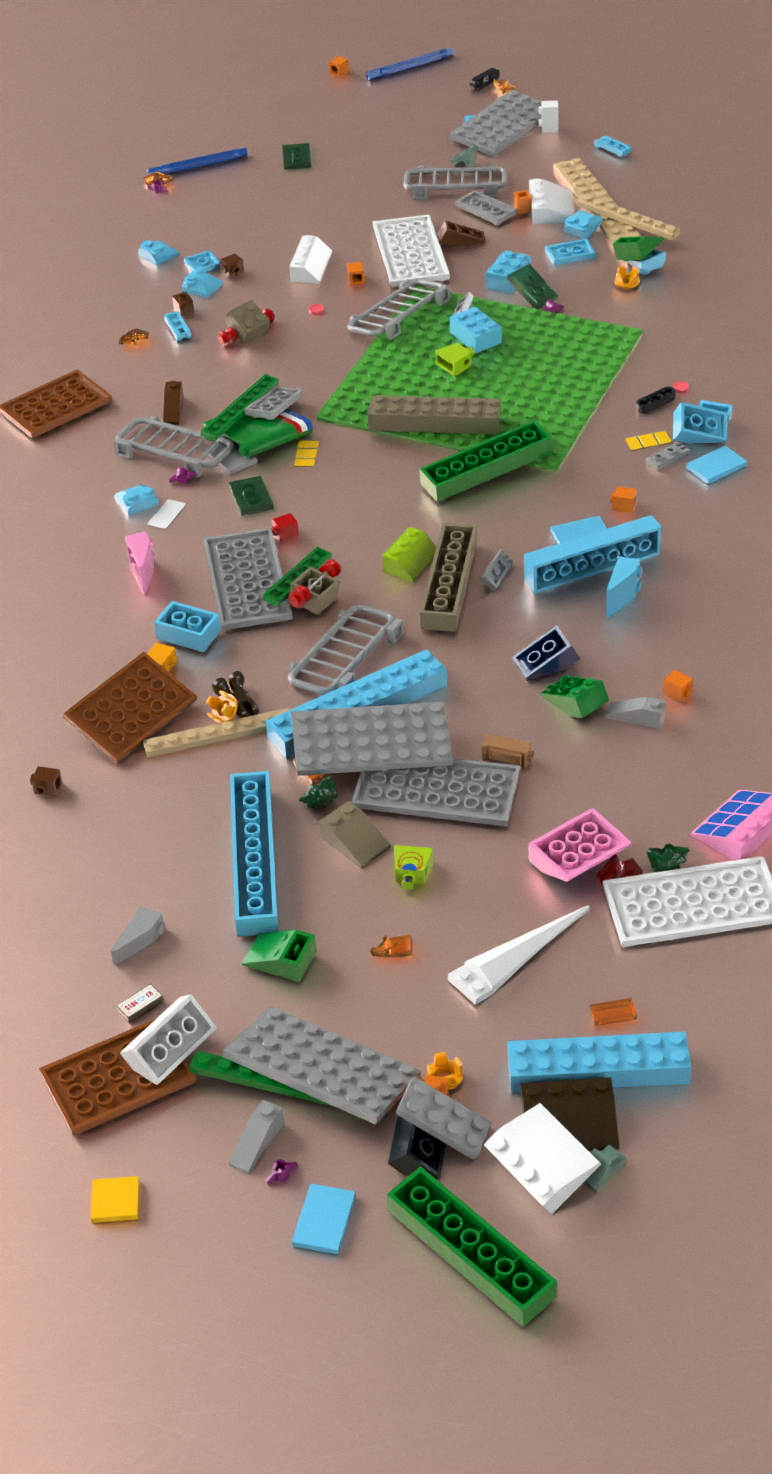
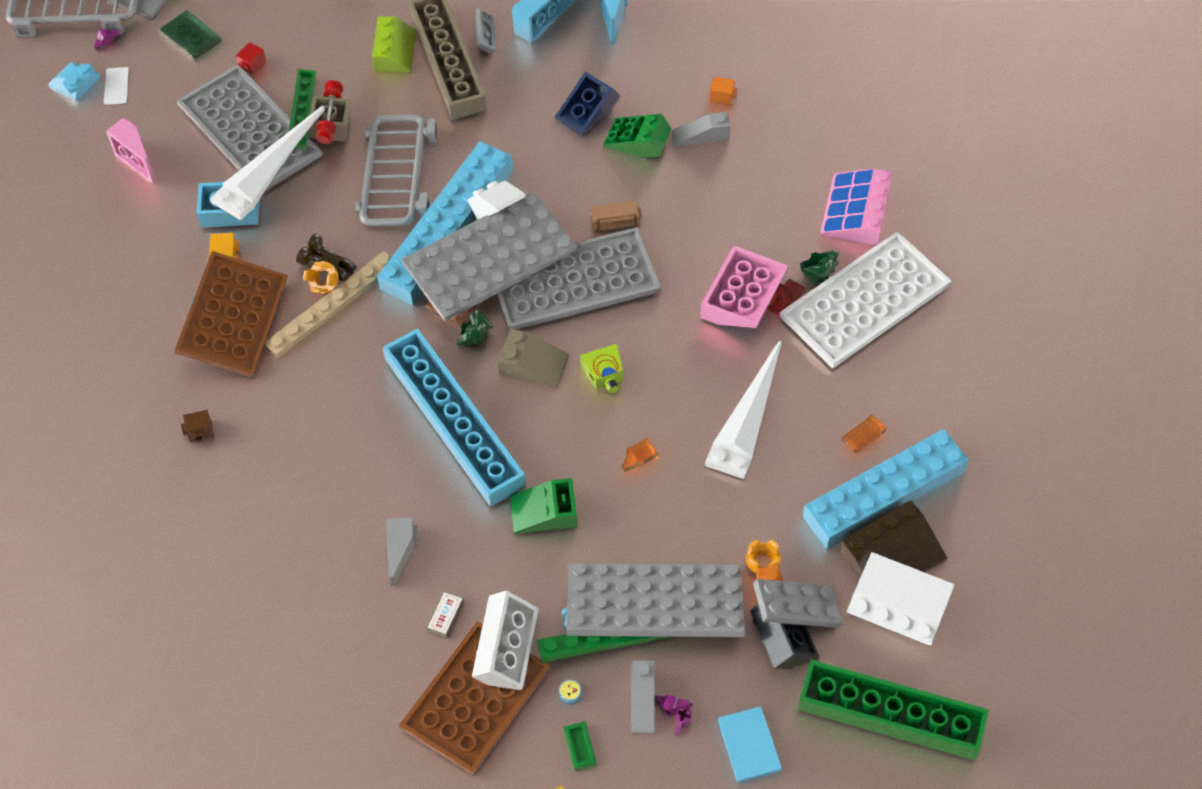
camera: 30 degrees left, 15 degrees up
sand green slope [584,1145,627,1192] -> none
none -> white plate [211,105,324,220]
none -> white slope [467,180,526,220]
none -> light yellow tile [559,680,581,704]
none -> green tile [563,721,597,771]
none -> magenta piece [654,695,689,716]

